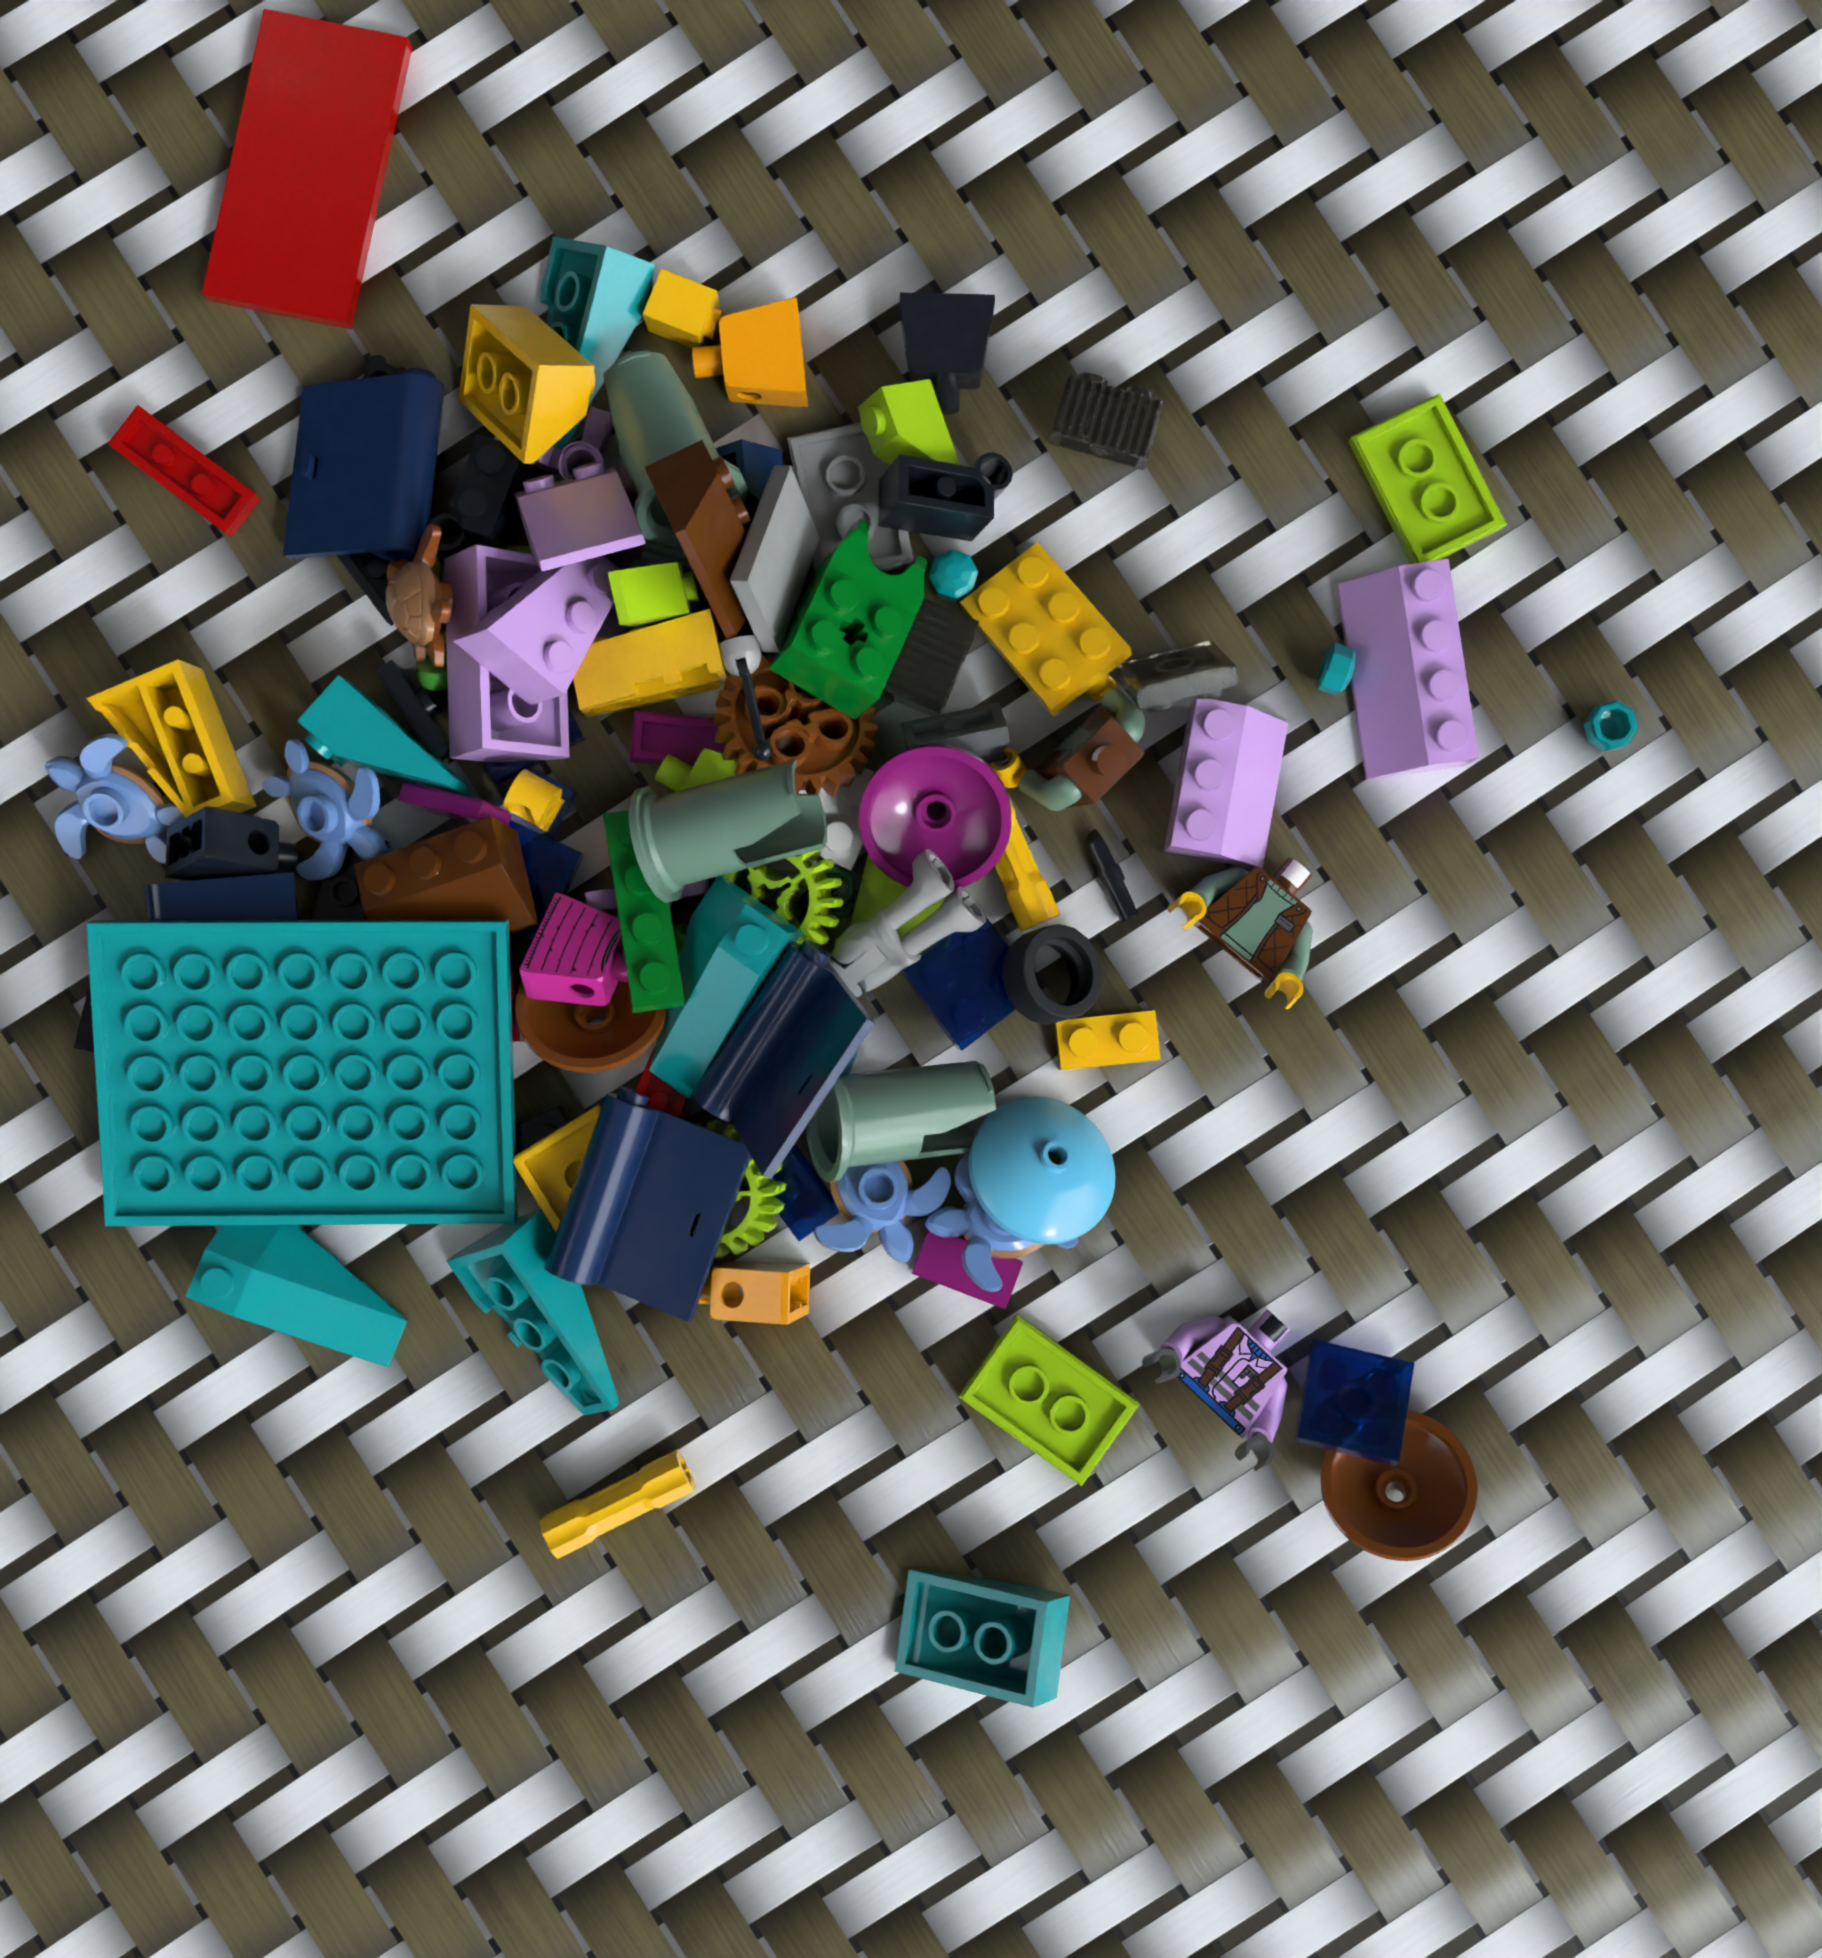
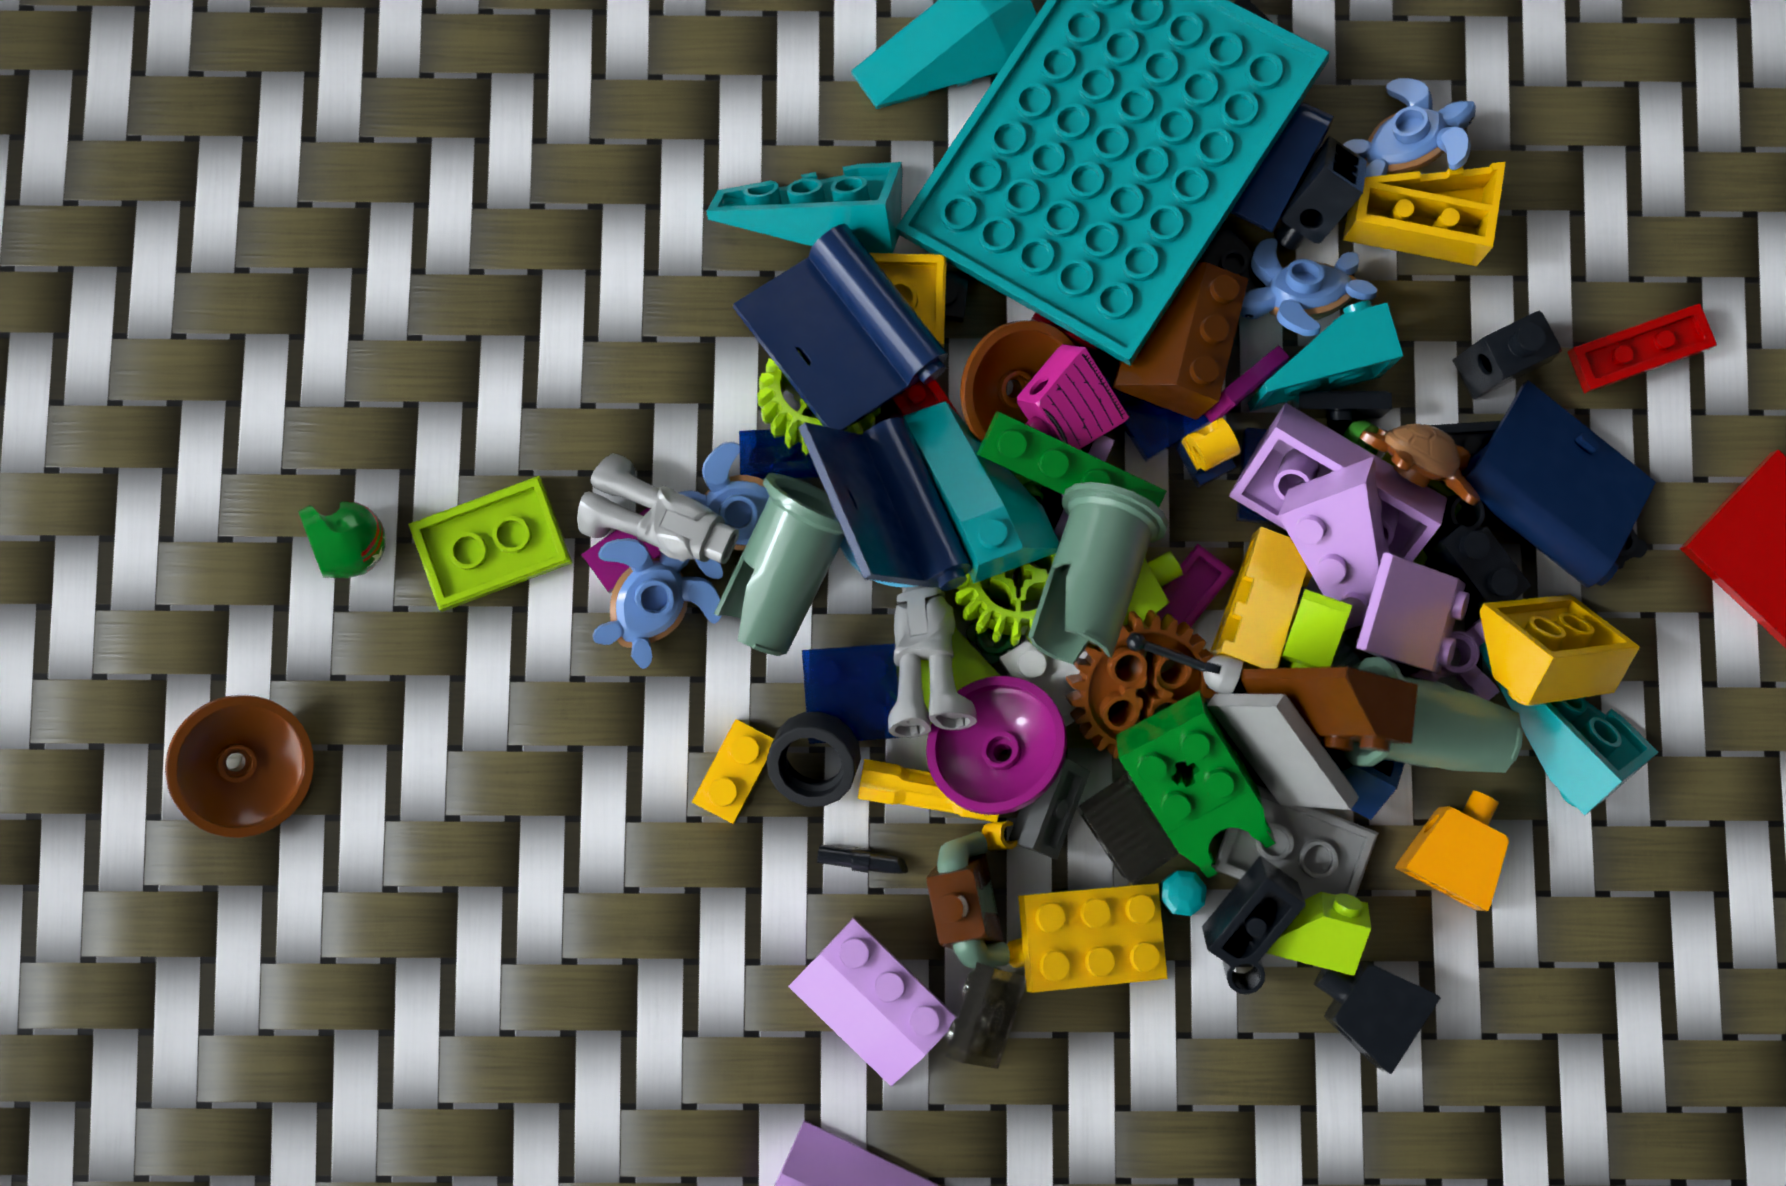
camera: 120 degrees right, 5 degrees down
yellow axle [539,1449,696,1559] -> none
yellow brick [642,268,725,349] -> none
light orange torso [698,1261,810,1325] -> none
teal slope [894,1568,1070,1708] -> none
medium azure dish [968,1096,1116,1244] -> none
clear smoke brick [1049,372,1165,470] -> none
torso [1142,1309,1289,1472] -> none
torso [1167,858,1313,1010] -> none
clear blue plate [1294,1339,1414,1466] -> none
teal tile [1316,643,1356,696] -> none
none -> green helmet [298,501,386,578]
none -> light grey piece [577,453,739,564]
none -> black torso [1452,310,1562,400]

